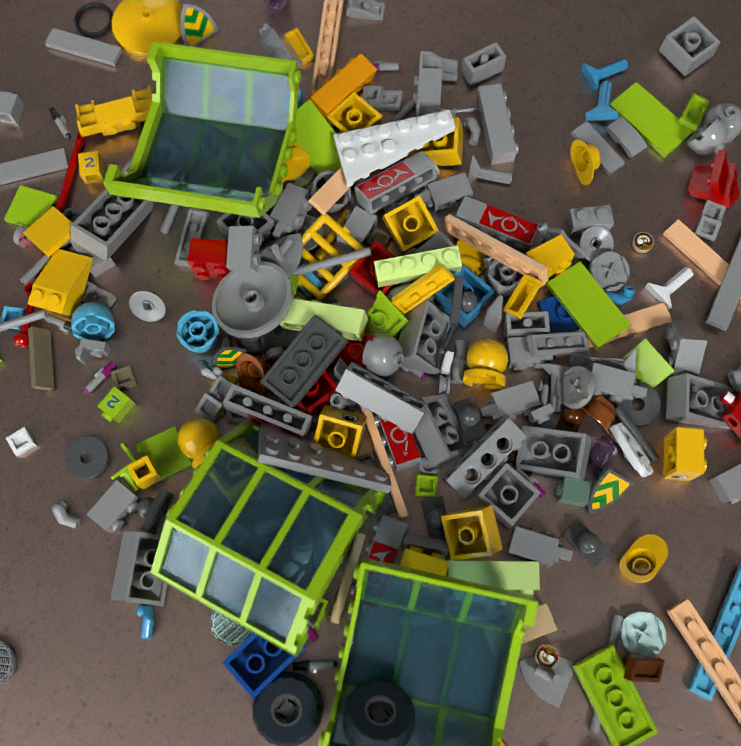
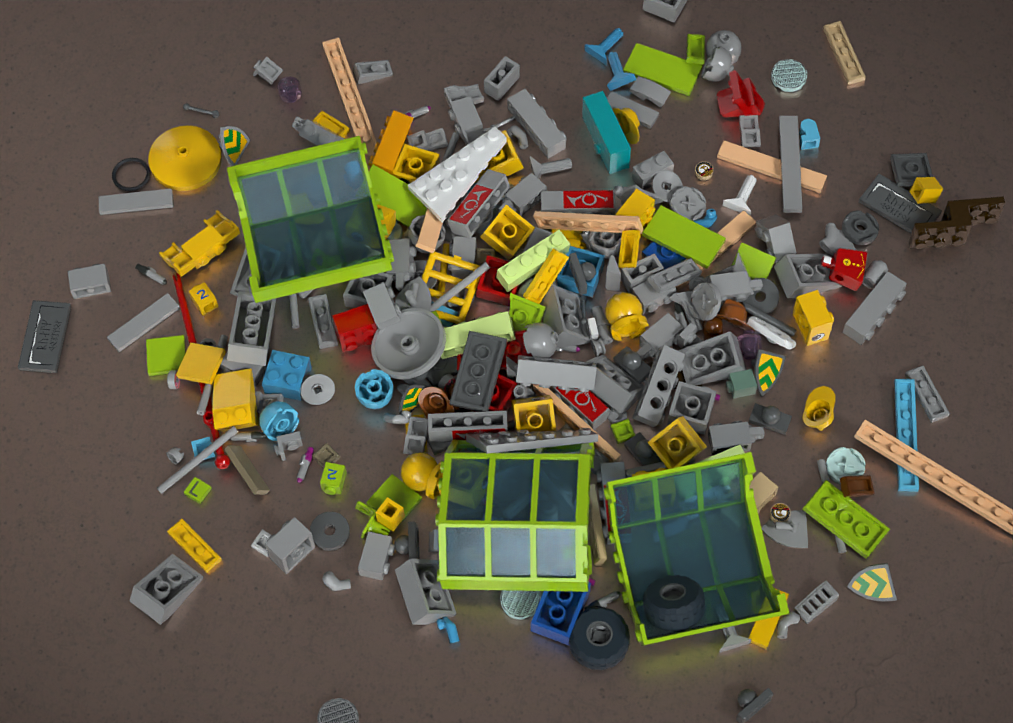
camera: 25 degrees left, 10 degrees down
none -> dark azure brick [262,350,312,401]
none -> light grey brick [265,517,315,574]
none -> teal brick [582,91,631,174]

